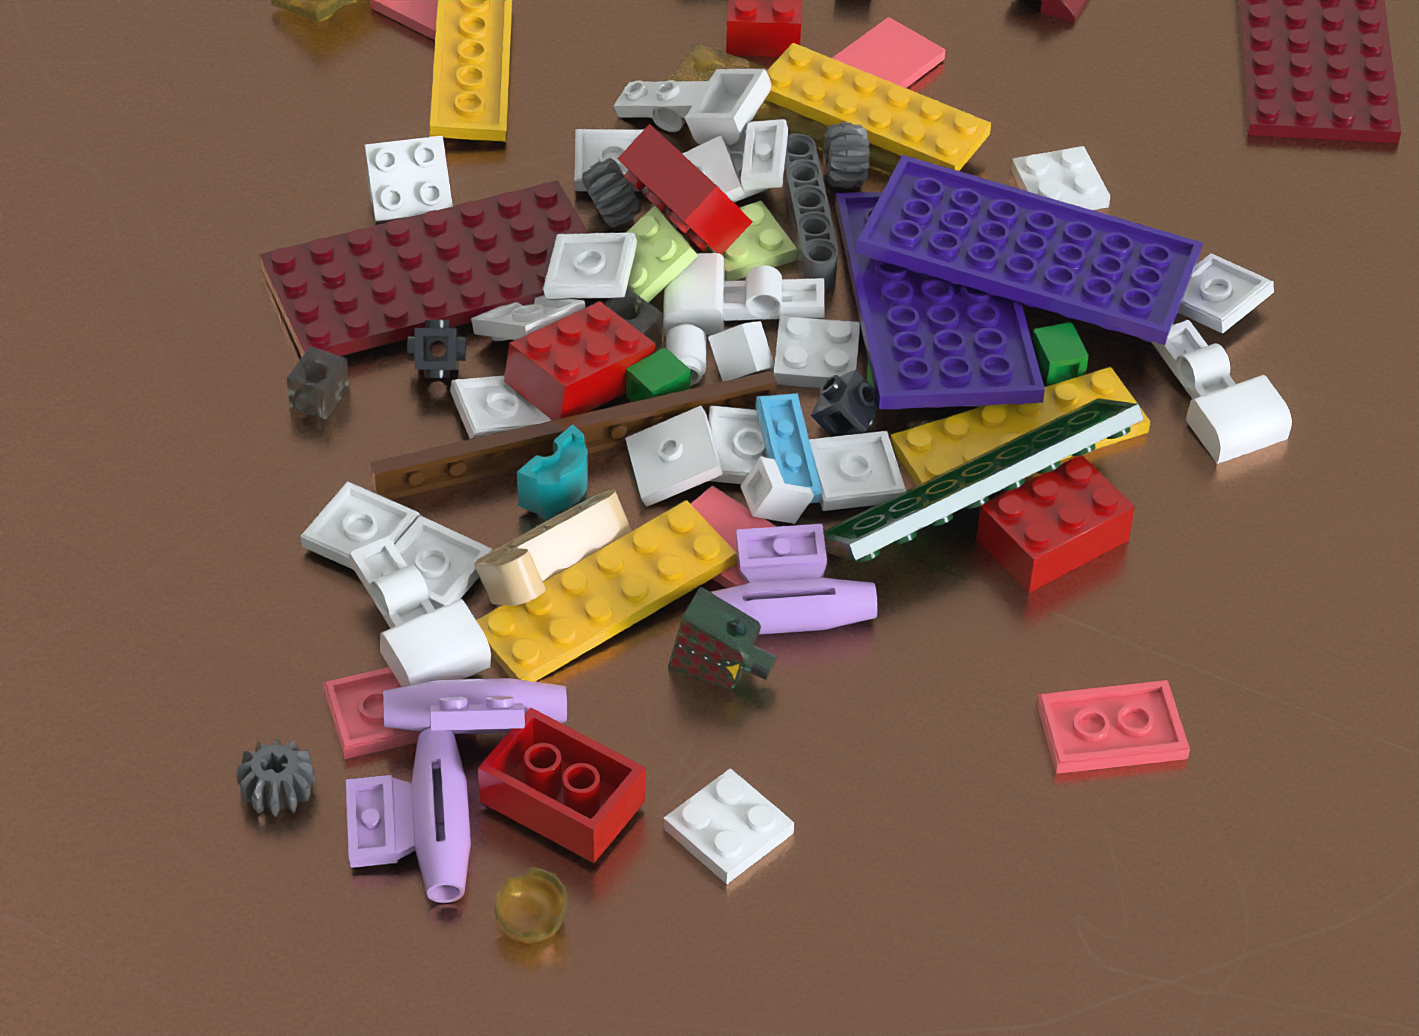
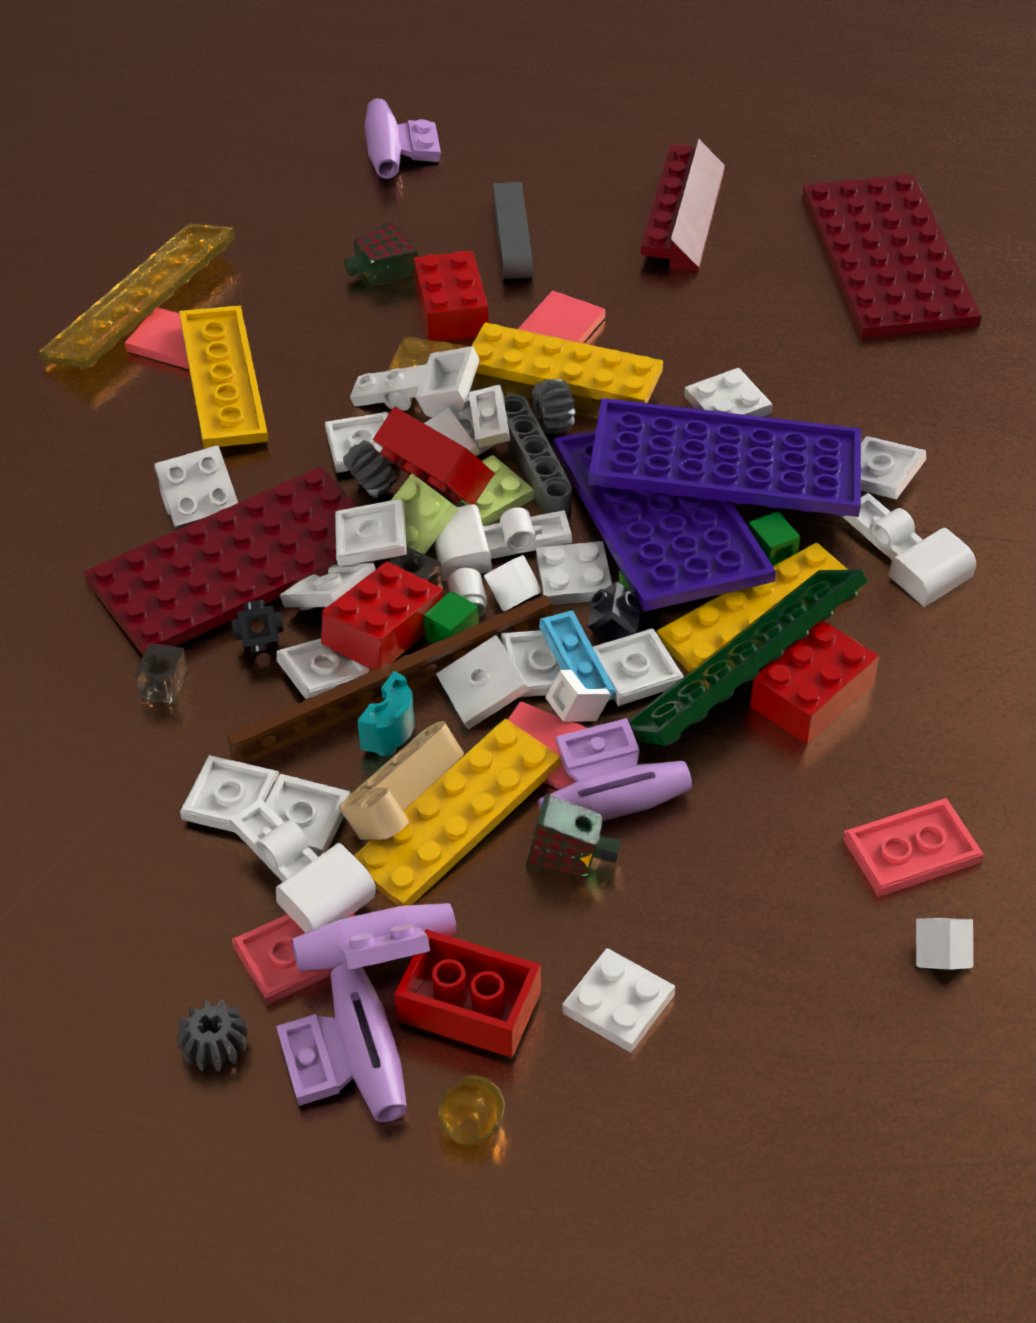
camera: 10 degrees left, 0 degrees up
none -> white panel [916,918,973,969]

